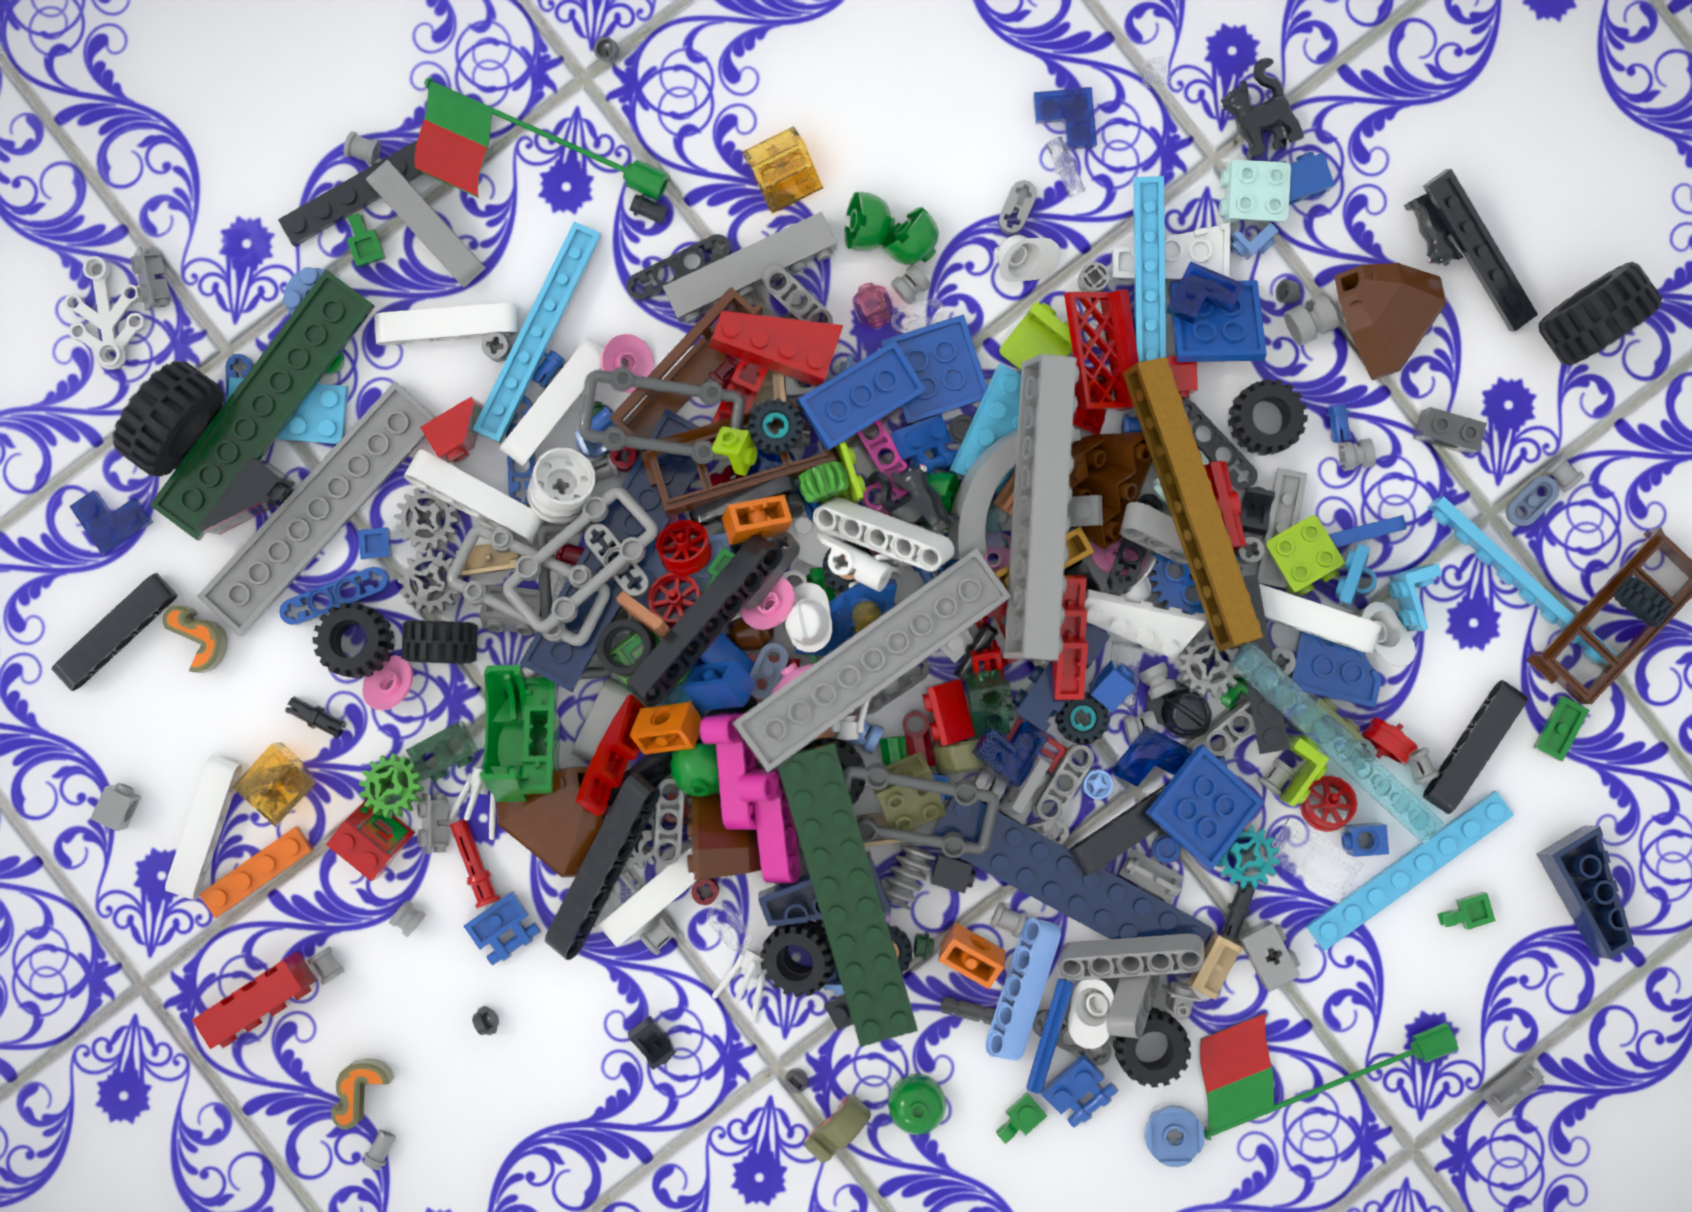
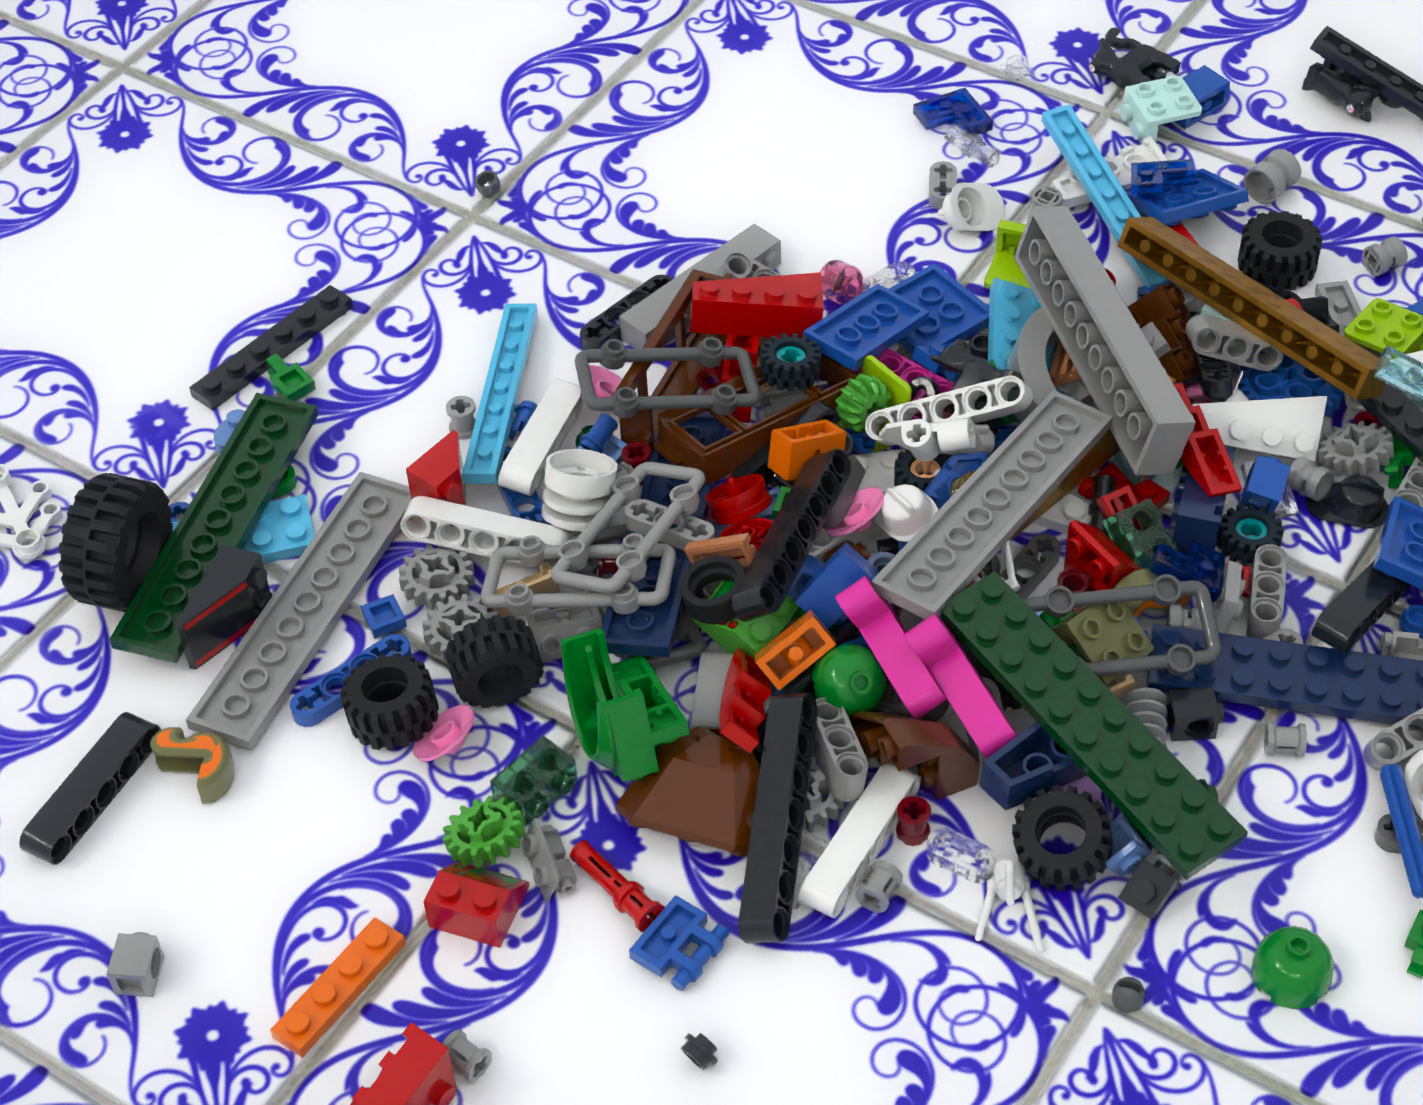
camera: 15 degrees left, 40 degrees down
clear blue plate [69,490,154,555] -> none
light grey hinge [131,246,171,311] -> none
white beam [165,755,242,900] -> none
clear yellow slope [232,742,316,827] -> none
black pin [285,696,347,739] -> none
light grey bush [343,131,381,165] -> none
light grey beam [366,159,486,288] -> none
white beam [374,302,518,346] -> none
light grey wheel [389,900,426,937] -> none
flag [414,77,670,201] -> none
white plant [448,767,496,840] -> none
black bracket [627,1015,676,1070] -> none
black pin [629,194,669,225] -> none
lime bracket [712,426,757,476] -> none
clear yellow slope [742,126,823,214] -> none
olive animal [804,1094,871,1163] -> none
green cylinder [844,192,895,251] -> none
green cylinder [882,207,939,265] -> none
light grey wheel [890,264,931,305] -> none
orange brick [938,922,1006,989] -> none
dark grey axle [940,997,996,1025] -> none
light blue beam [986,918,1061,1061] -> none
red fence [1064,290,1139,411] -> none
light blue wheel [1081,768,1113,799] -> none
clear blue plate [1112,726,1193,787] -> none
light grey wheel [1123,710,1159,745] -> none
medium blue bracket [1230,223,1279,260] -> none
dark grey hinge [1276,279,1301,304] -> none
blue pin [1326,405,1352,442] -> none
reddish brown brick [1334,263,1447,381] -> none

